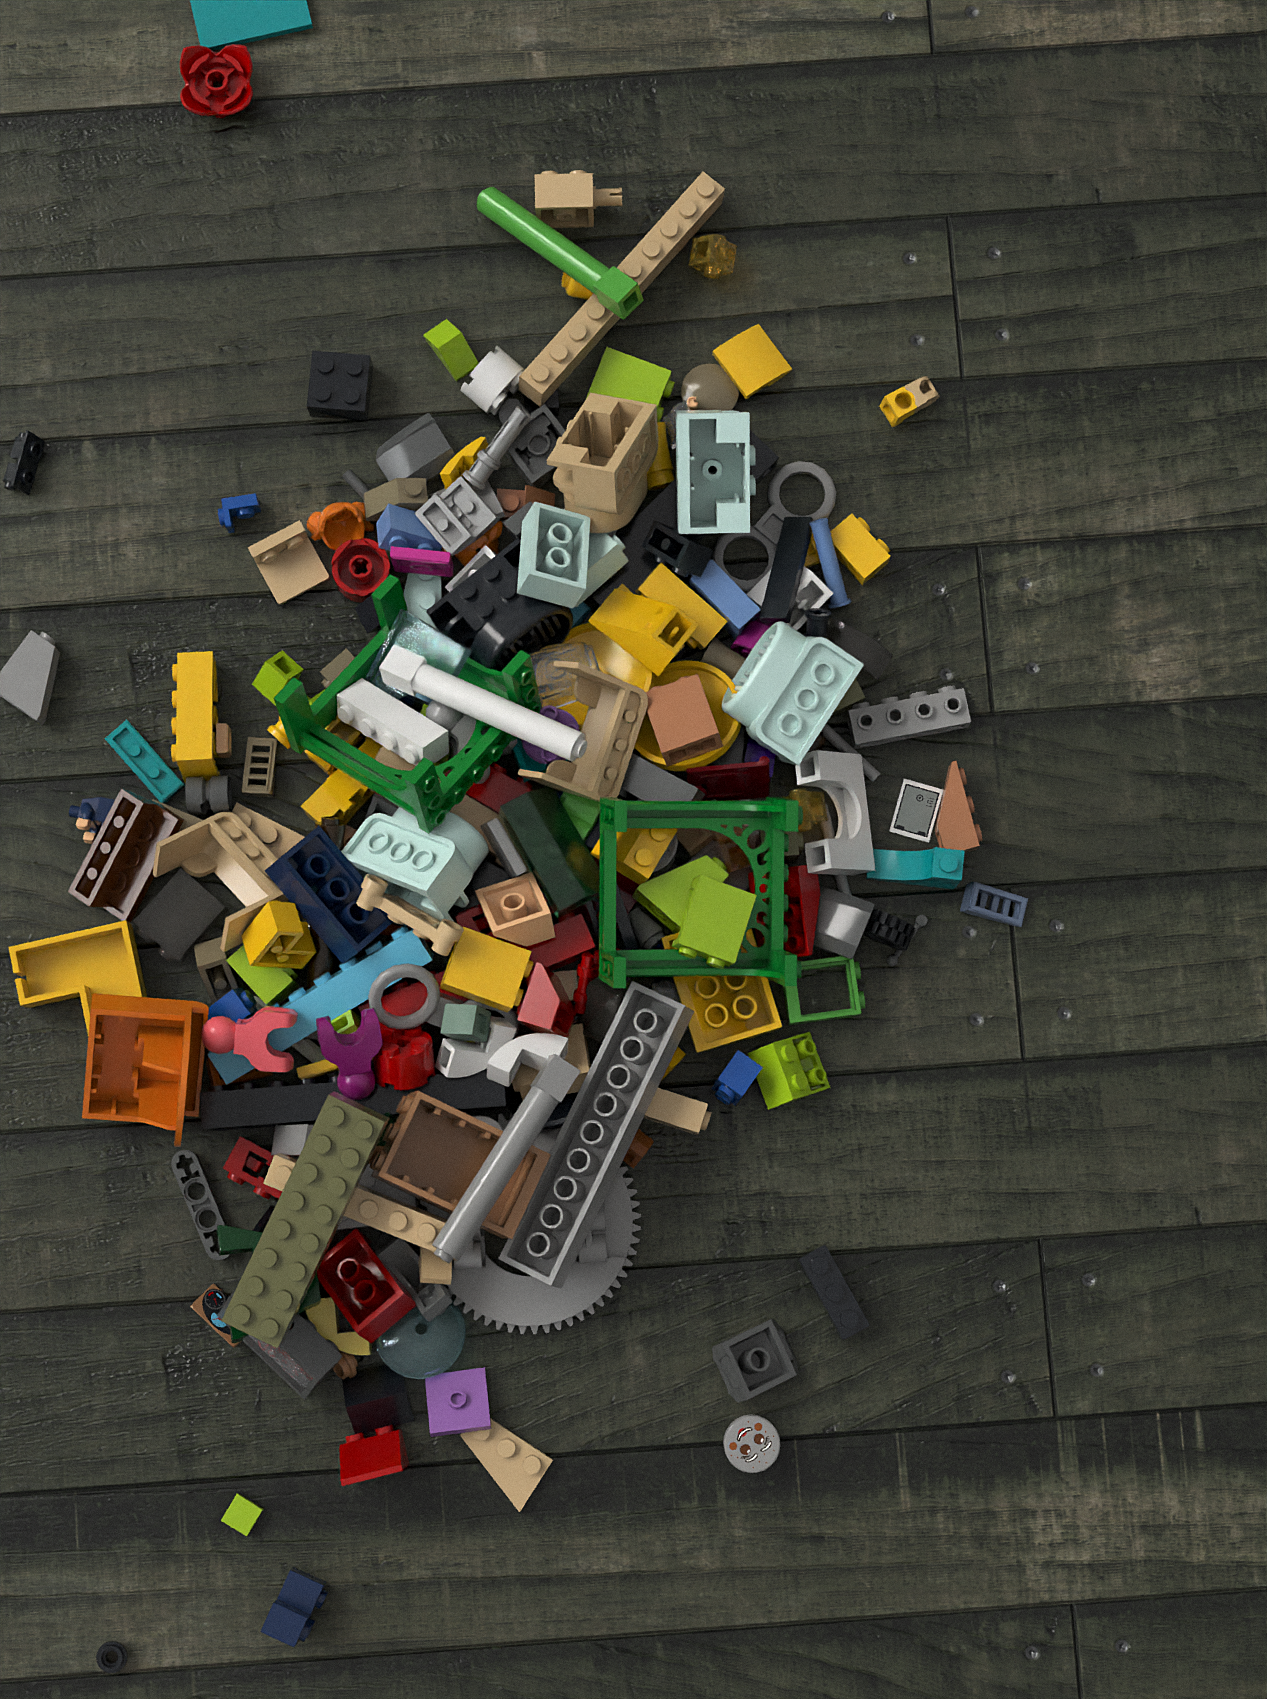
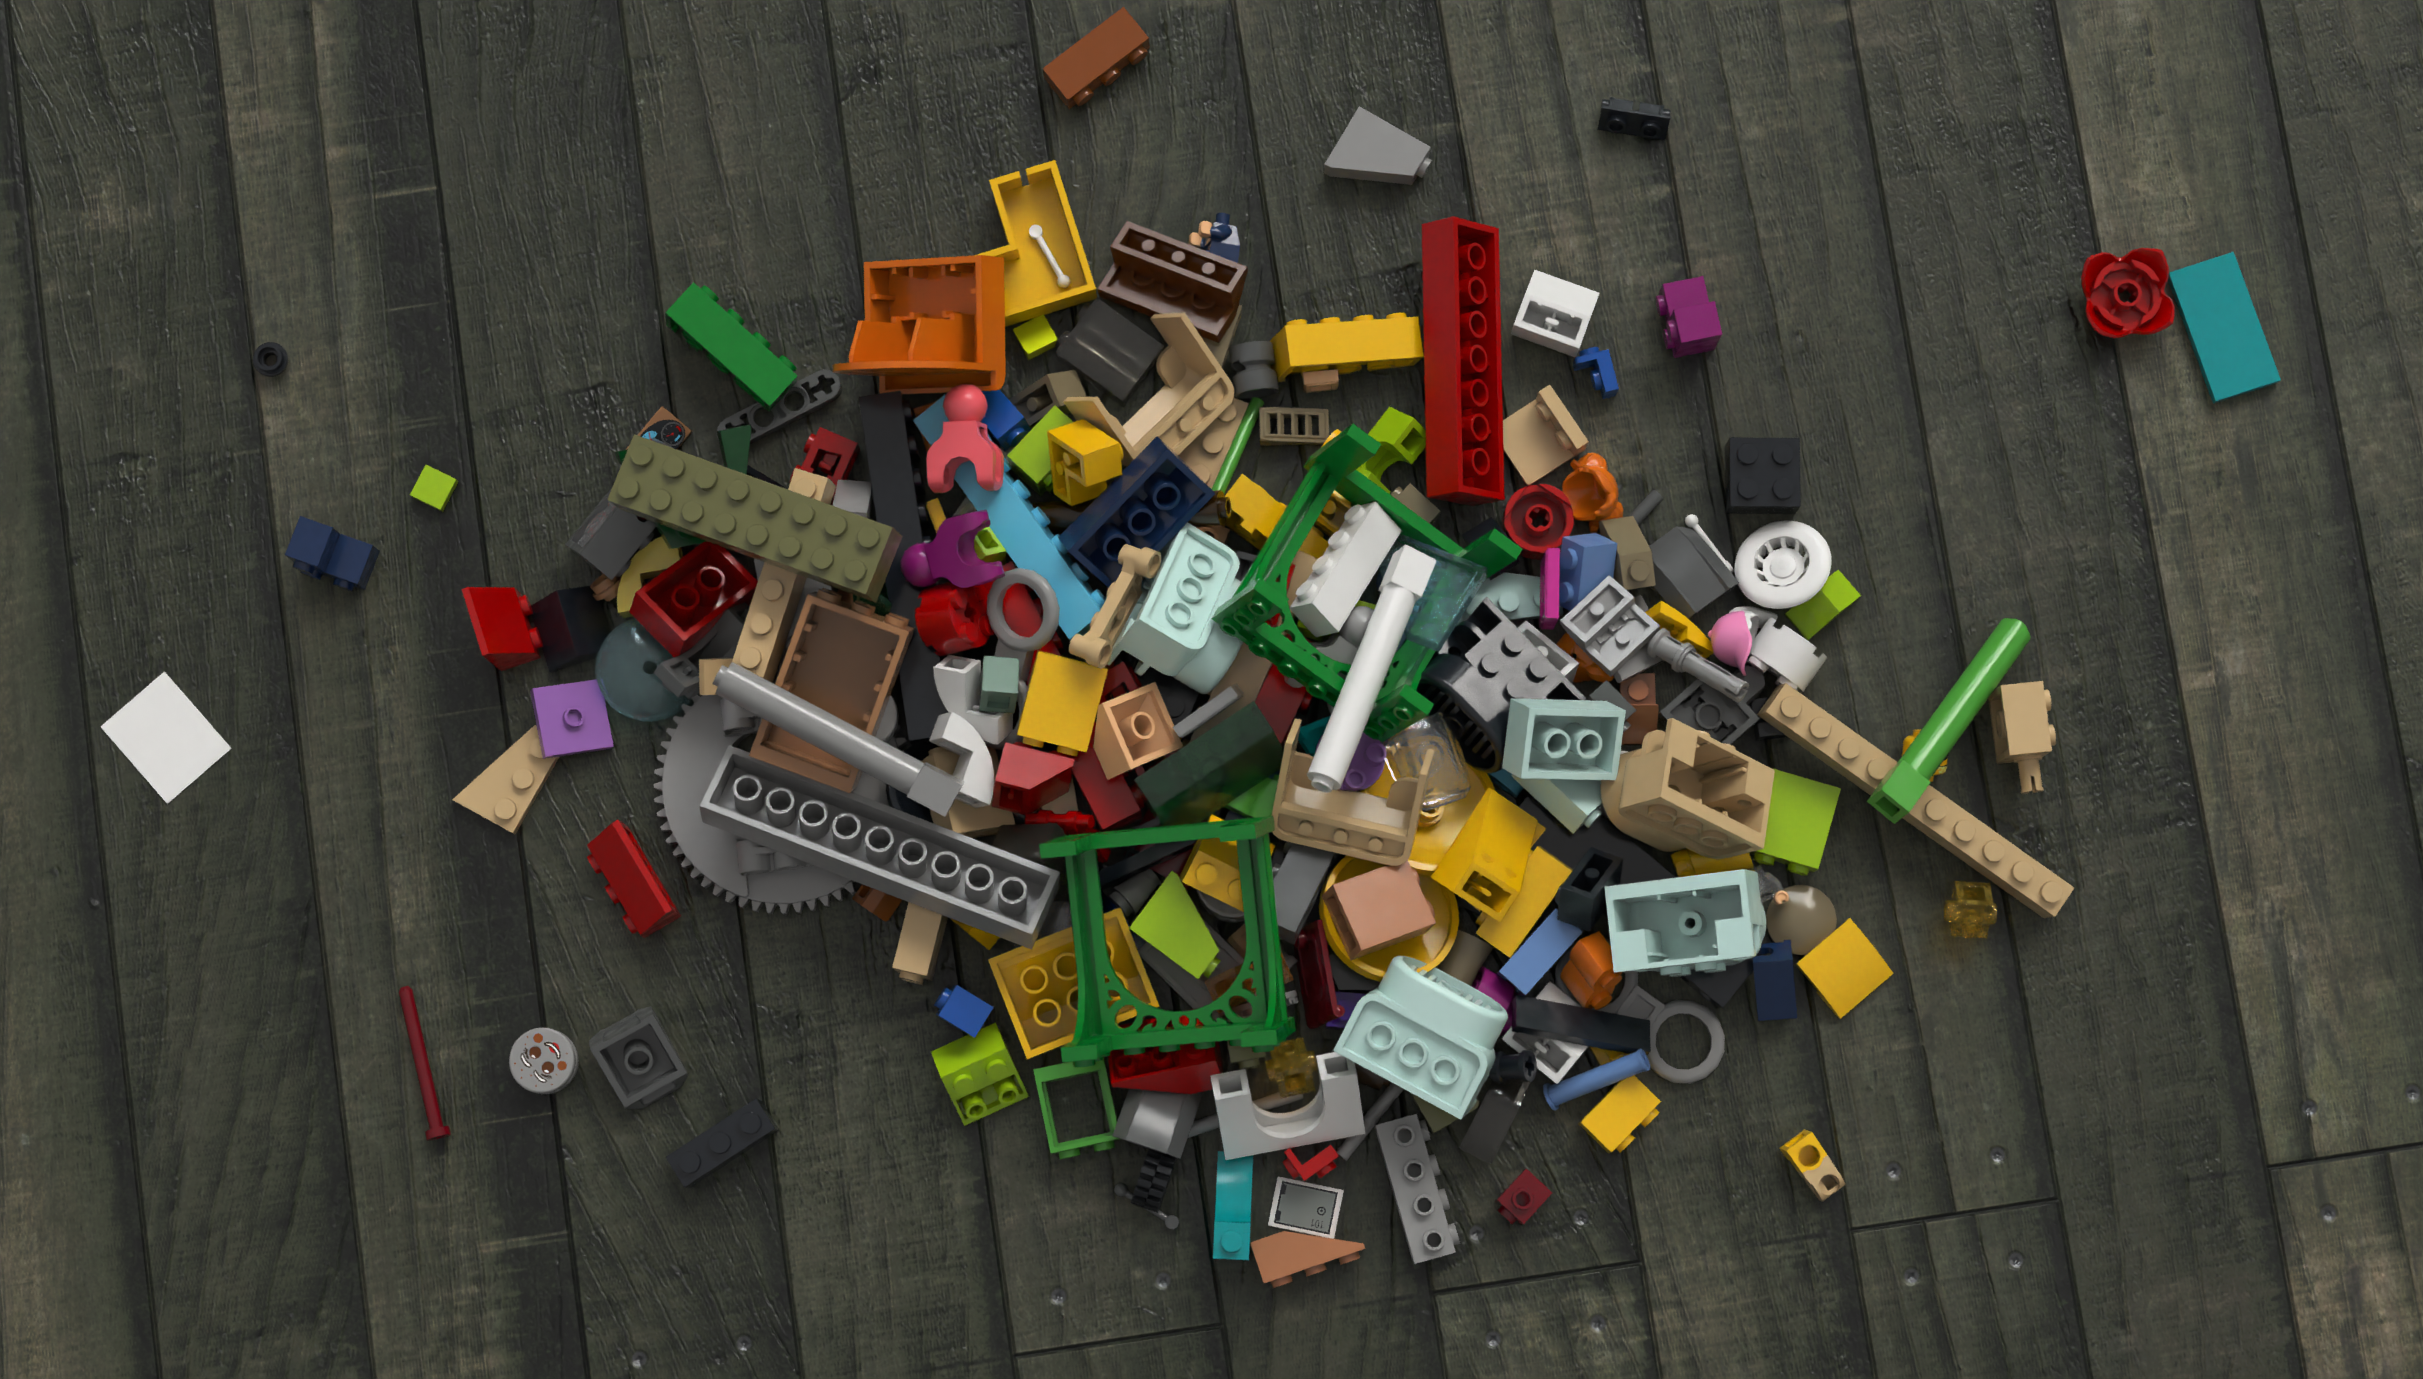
camera: 90 degrees right, 0 degrees up
teal tile [104,720,185,804] -> none
lime panel [672,874,757,969] -> none
sand blue slope [960,882,1028,927] -> none
none -> dark red bar [399,986,451,1141]
none -> red slope [587,820,681,938]
none -> green wedge [665,282,798,412]
none -> neon yellow slope [1013,315,1059,360]
none -> white hinge [1029,225,1071,288]
none -> bright green bar [1212,397,1264,494]
none -> red bracket [1282,1145,1339,1181]
none -> red brick [1422,216,1505,506]
none -> dark red brick [1495,1169,1552,1225]
none -> white slope [1511,270,1599,357]
none -> orange brick [1560,931,1622,1010]
none -> magenta brick [1655,276,1722,358]
none -> white hinge [1685,514,1734,573]
none -> bright pink hair [1708,606,1778,676]
none -> white wheel [1734,520,1832,609]
none -> dark blue hinge [1753,940,1797,1021]

